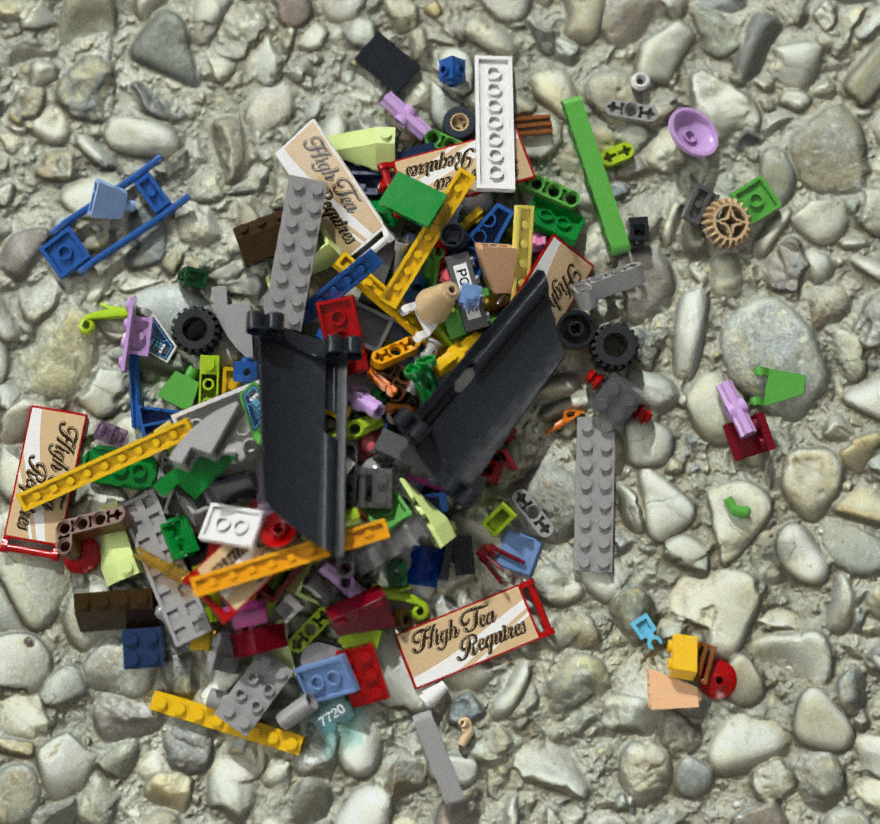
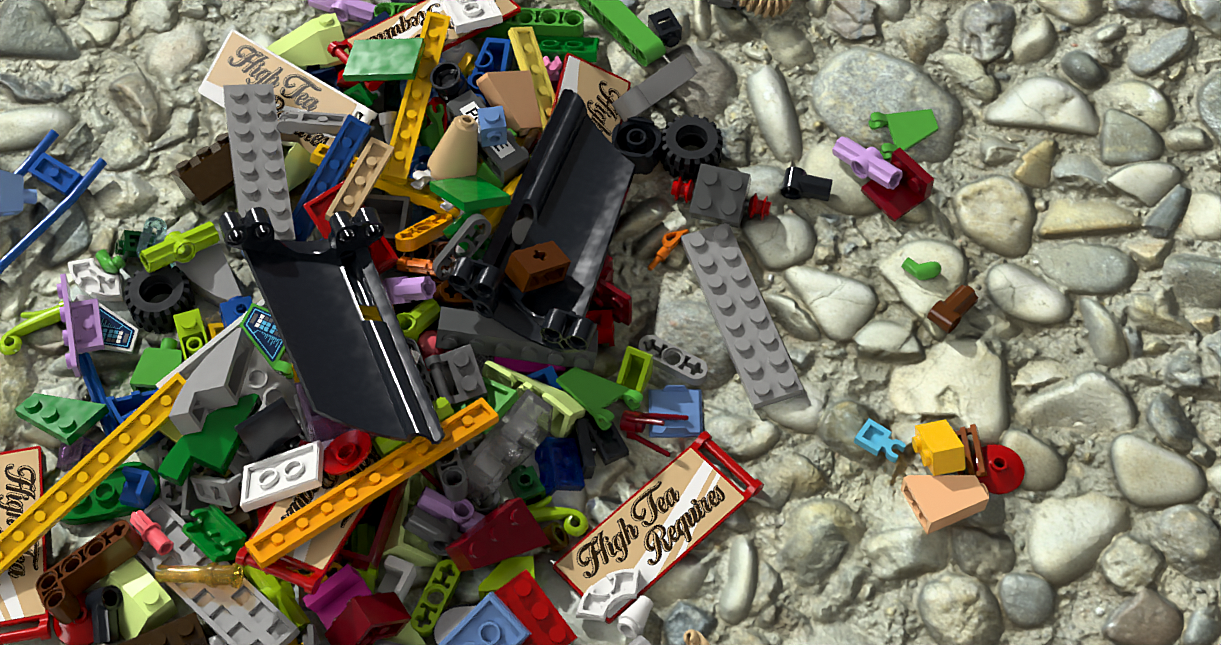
camera: 20 degrees left, 25 degrees down
none -> wing [14,393,109,446]
none -> white tile [68,258,124,302]
none -> black piece [85,585,123,645]
none -> bright green arm [95,249,126,274]
none -> blue panel [119,466,156,509]
none -> coral axle [130,510,174,556]
none -> clear light blue beam [137,217,167,257]
none -> lime piece [139,221,220,273]
none -> light grey hinge [277,111,348,136]
none -> tan plate [325,137,394,221]
none -> green tile [430,175,511,212]
none -> dark grey beam [432,214,492,281]
none -> reddish brown brick [505,241,571,293]
none -> bright green flag [556,367,643,430]
none -> white tile [576,569,640,622]
none -> black piece [781,166,833,201]
none -> reddish brown piece [927,285,979,334]

